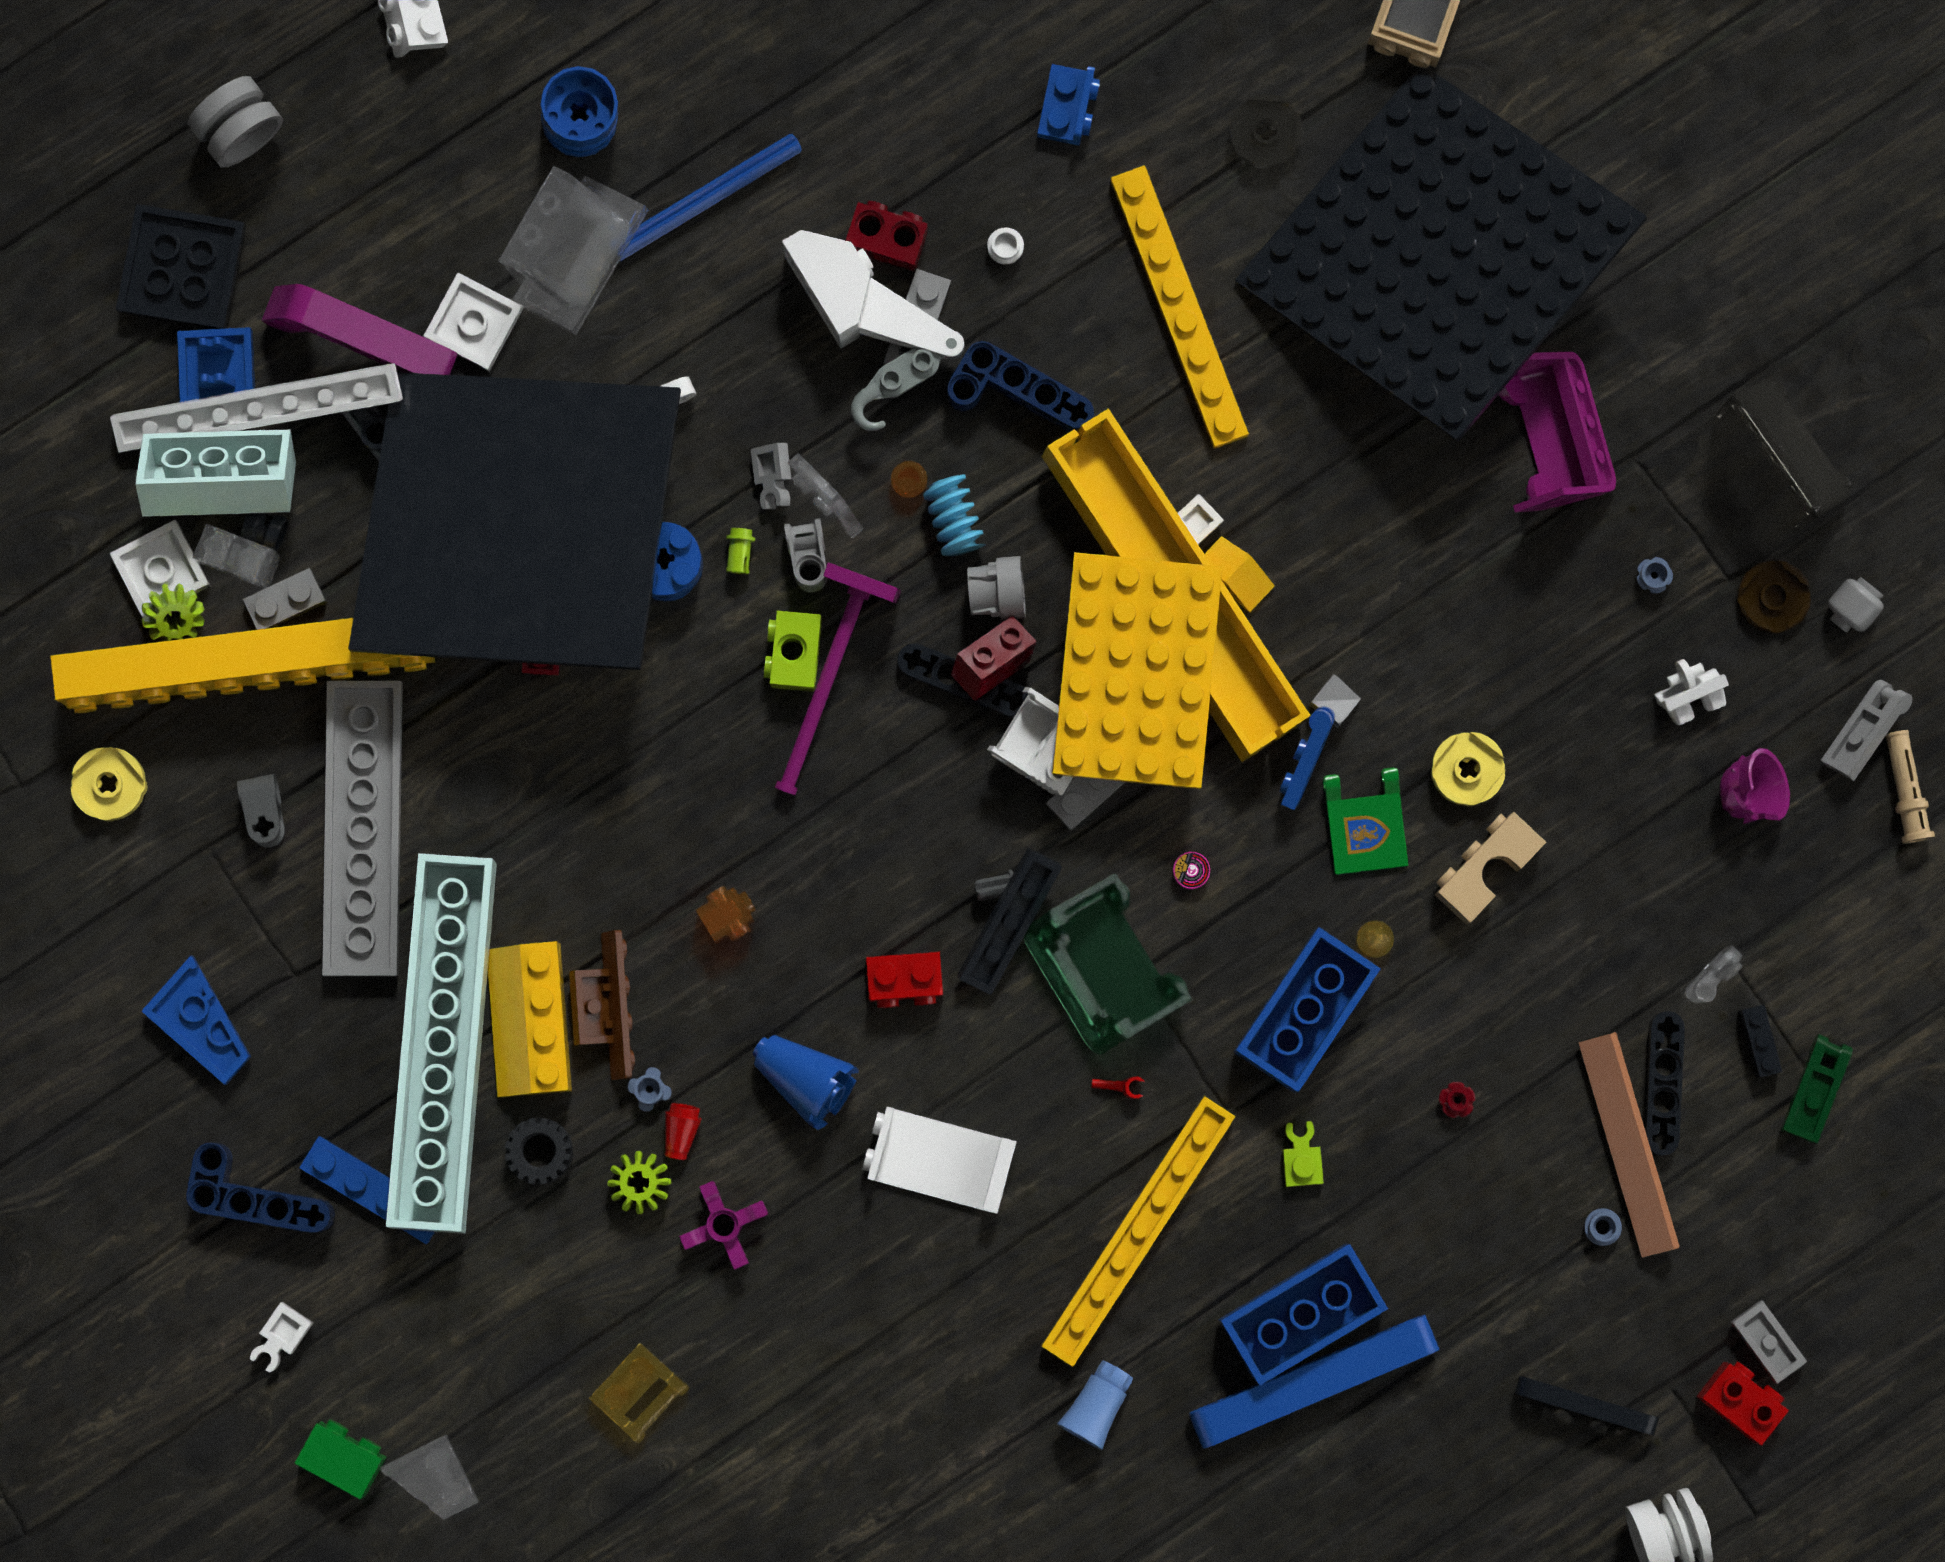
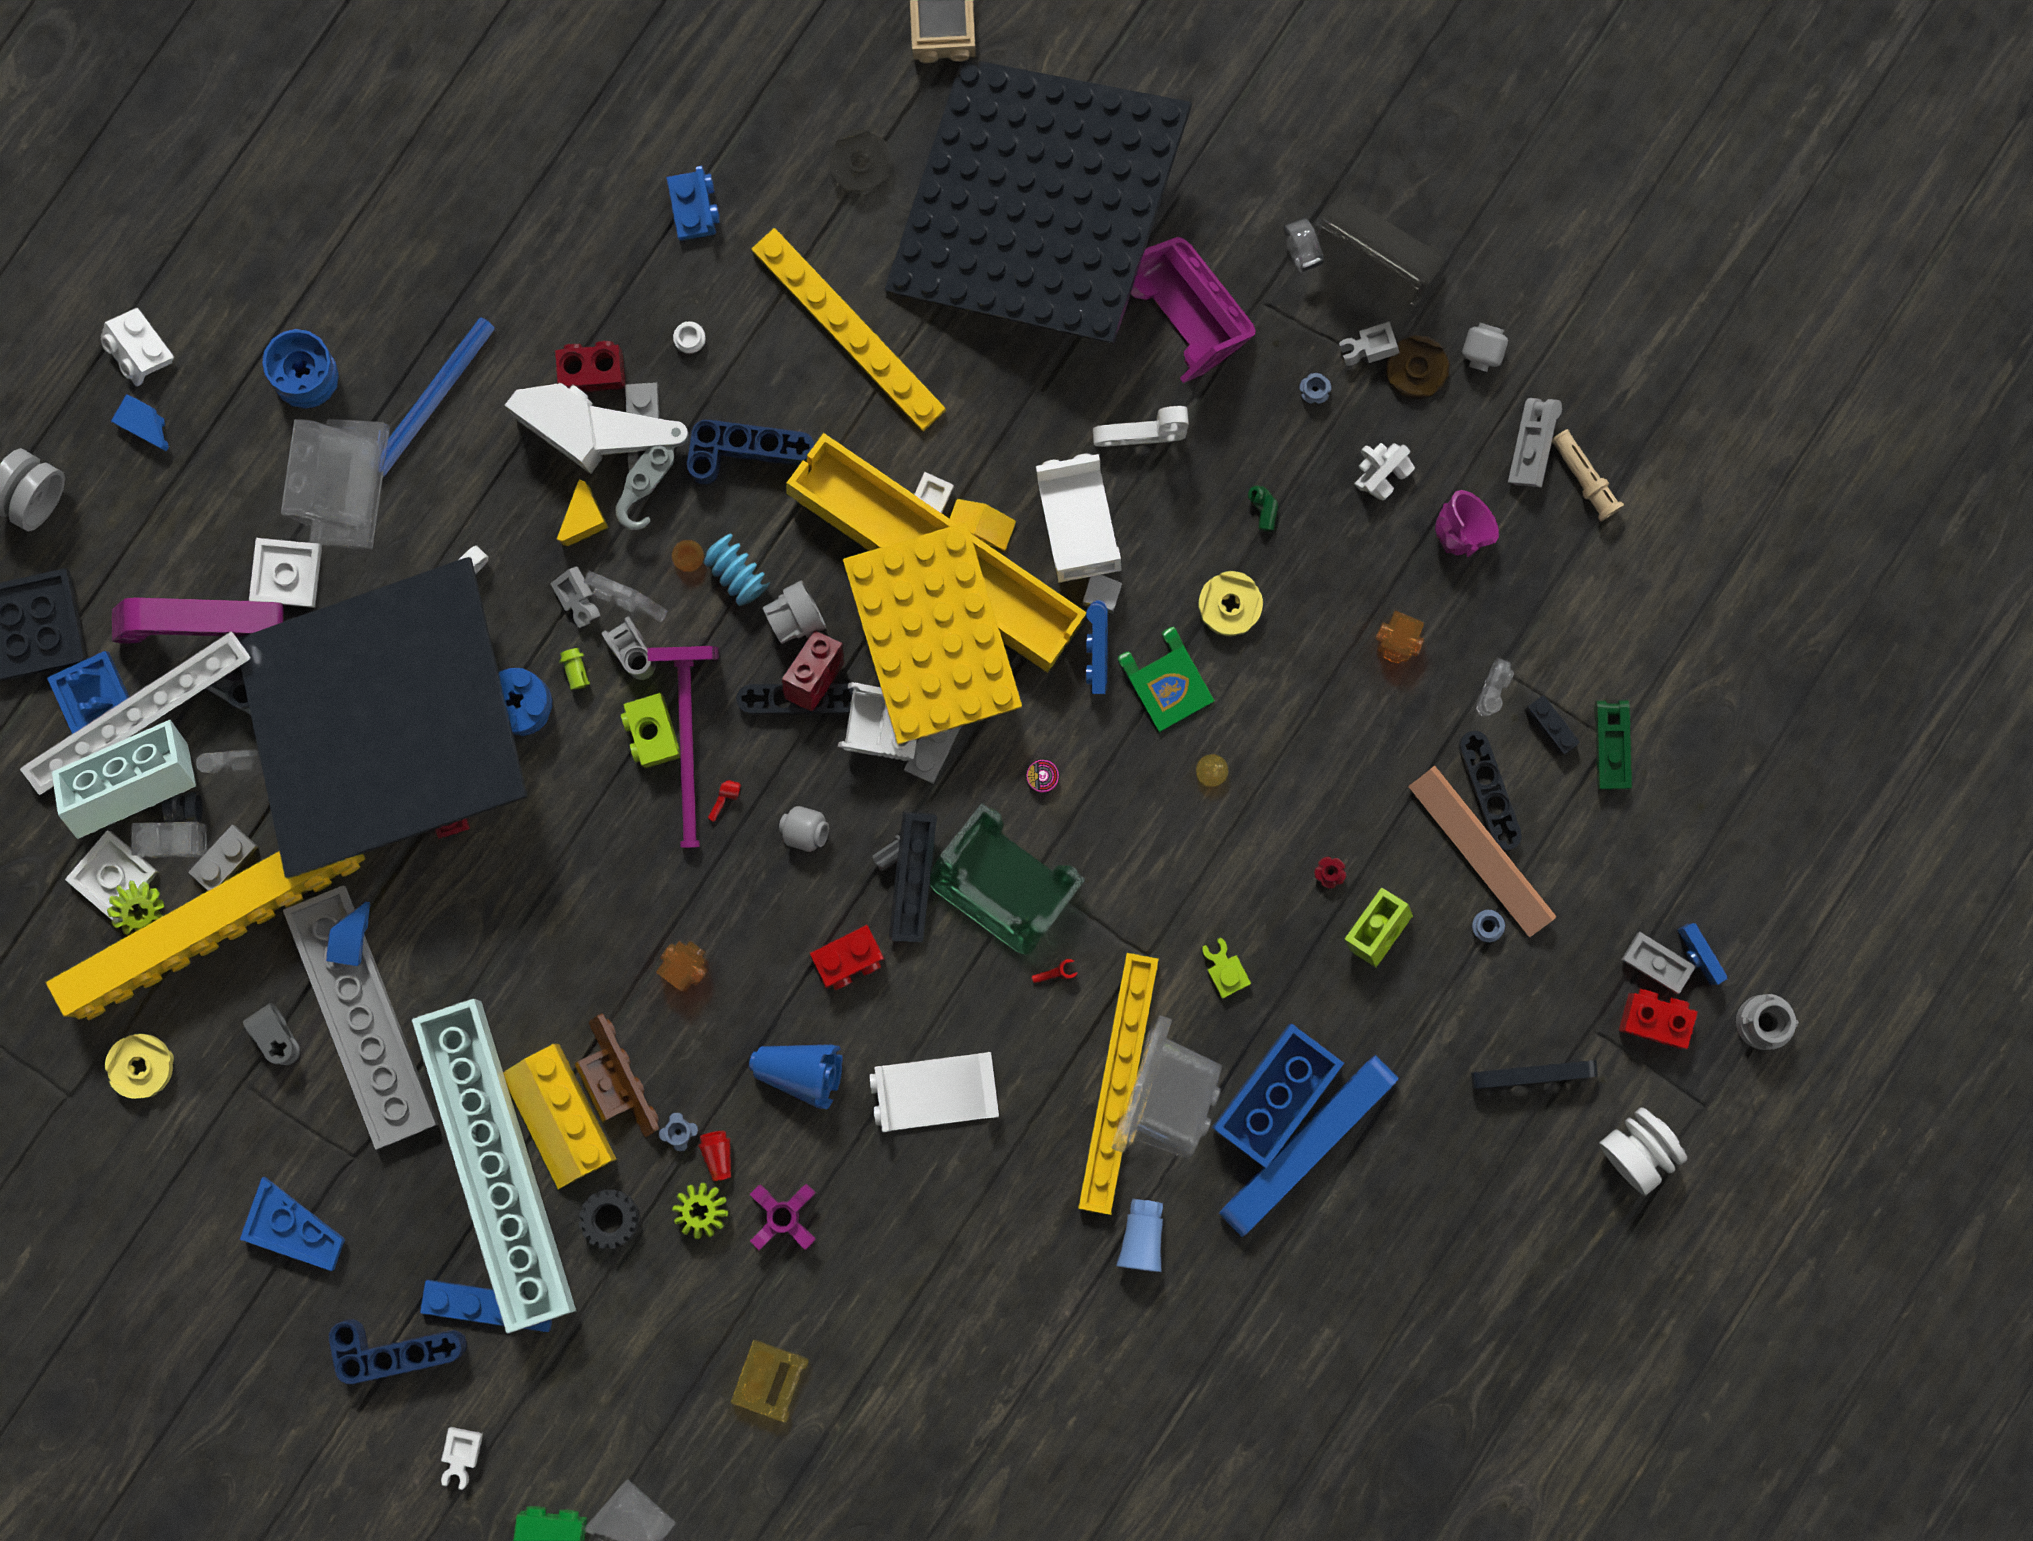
camera: 15 degrees left, 0 degrees up
blue brick [1233,927,1381,1093] -> none
tan arch [1434,812,1546,925] -> none
none -> blue slope [111,394,169,451]
none -> clear plate [196,750,258,773]
none -> blue slope [326,901,370,966]
none -> yellow slope [557,480,608,546]
none -> red hand [707,780,741,821]
none -> light grey head [779,806,829,852]
none -> white panel [1036,454,1121,582]
none -> white beam [1093,406,1189,447]
none -> clear windscreen [1111,1015,1221,1159]
none -> dark green arm [1248,486,1278,532]
none -> clear piece [1283,218,1324,273]
none -> light grey plate [1339,322,1399,366]
none -> lime brick [1344,887,1413,967]
none -> clear orange brick [1375,611,1425,664]
none -> blue plate [1677,923,1727,985]
none -> light grey piece [1736,994,1799,1050]

